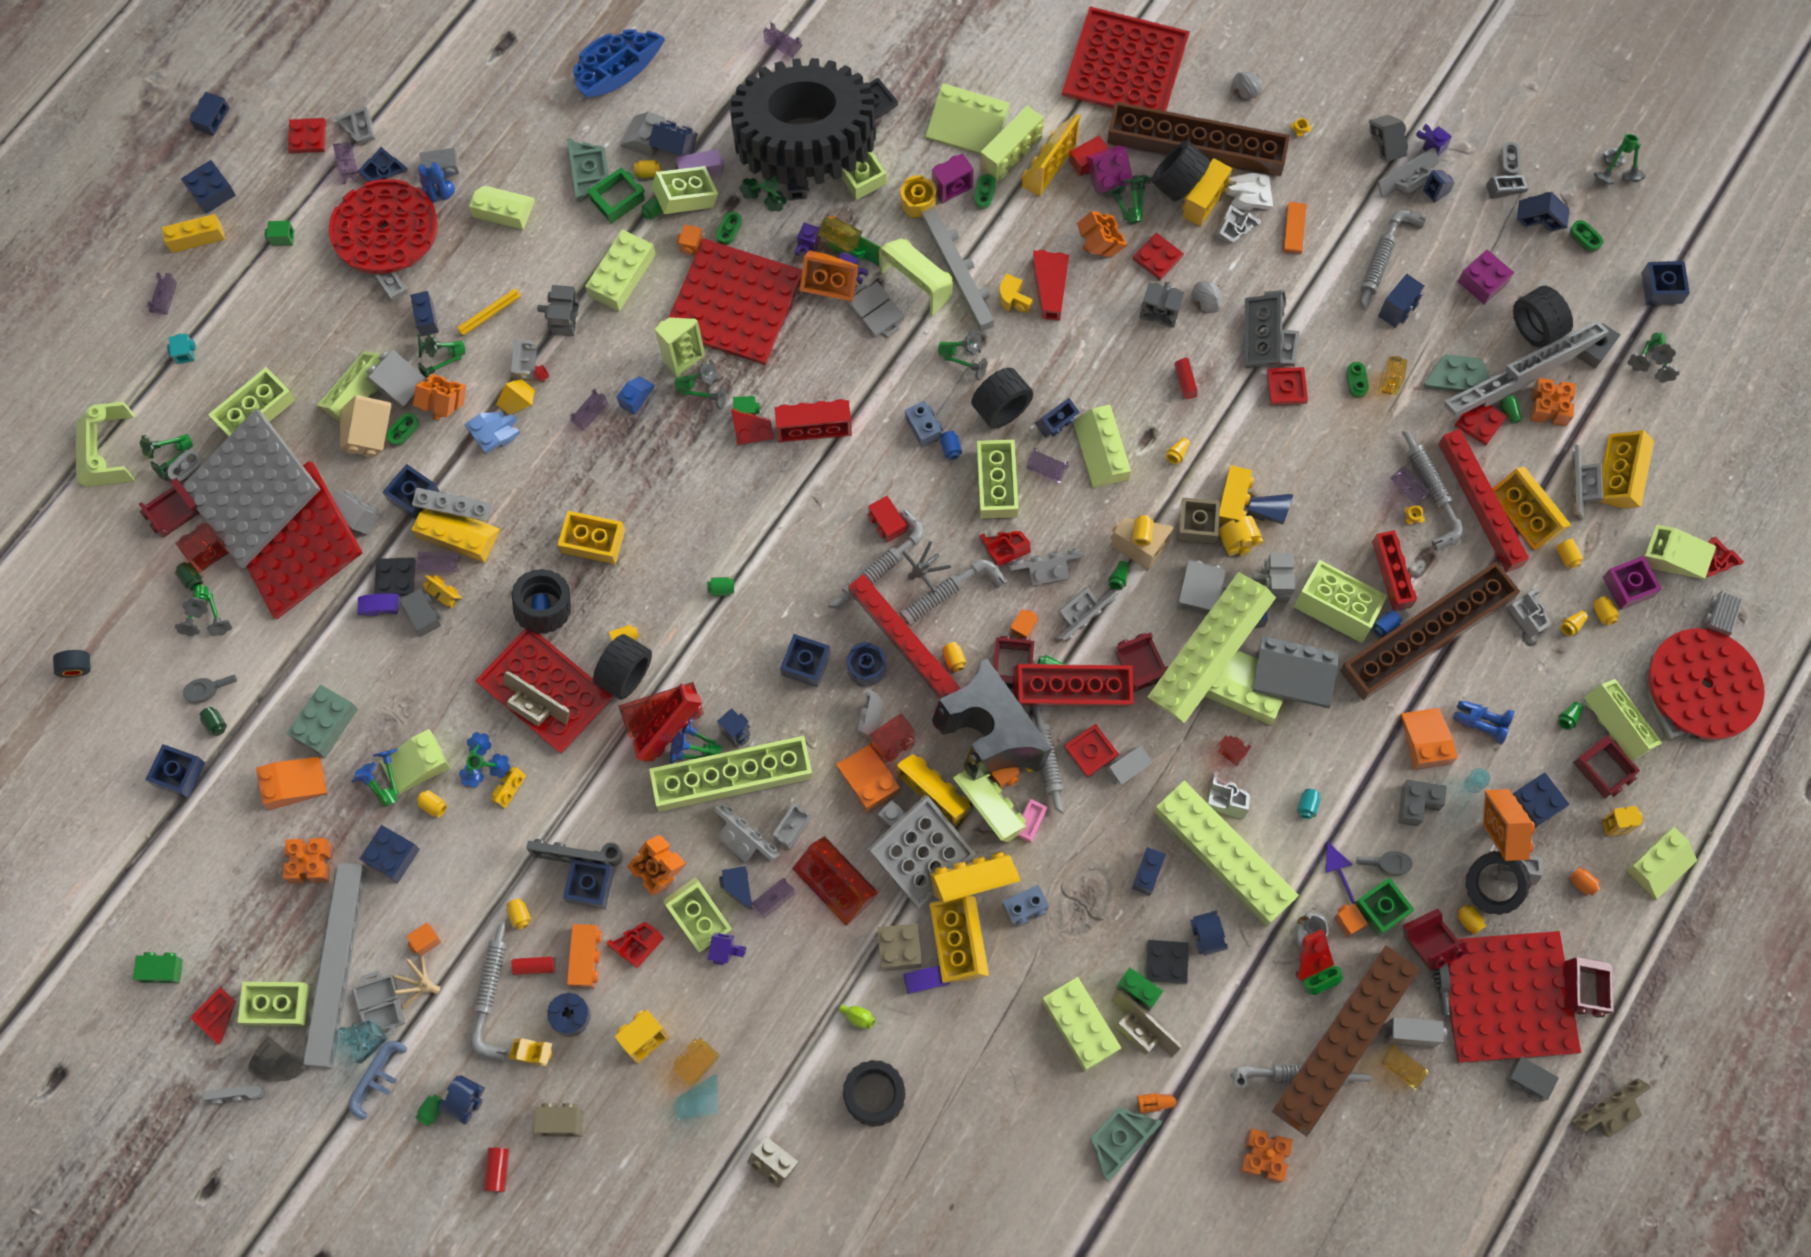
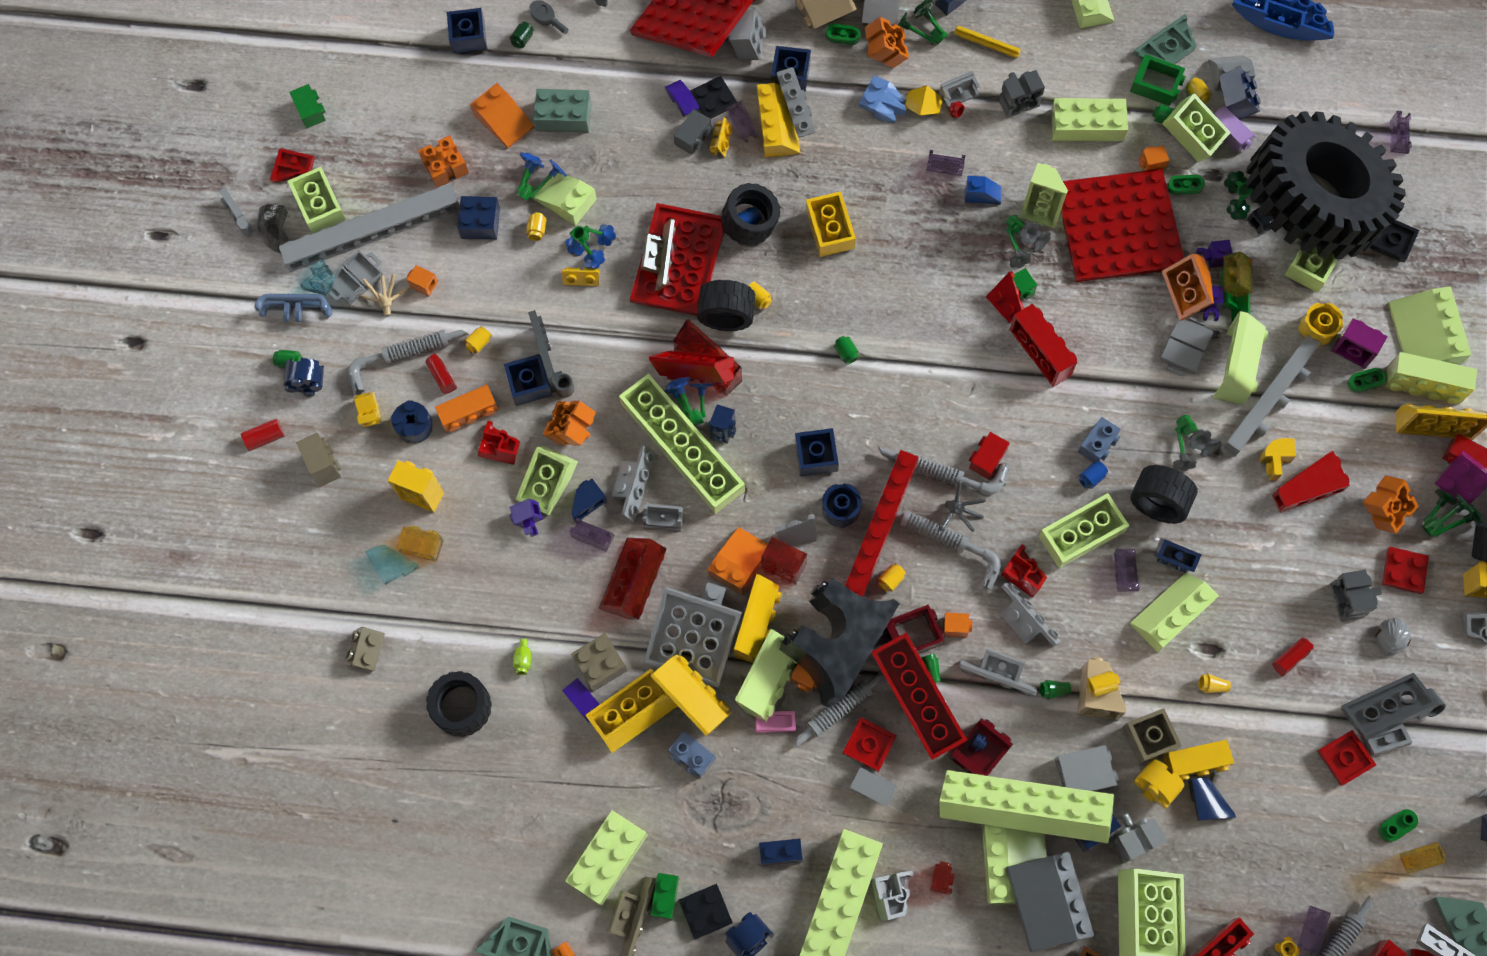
camera: 65 degrees right, 0 degrees up
none -> dark blue plate [969,733,987,753]

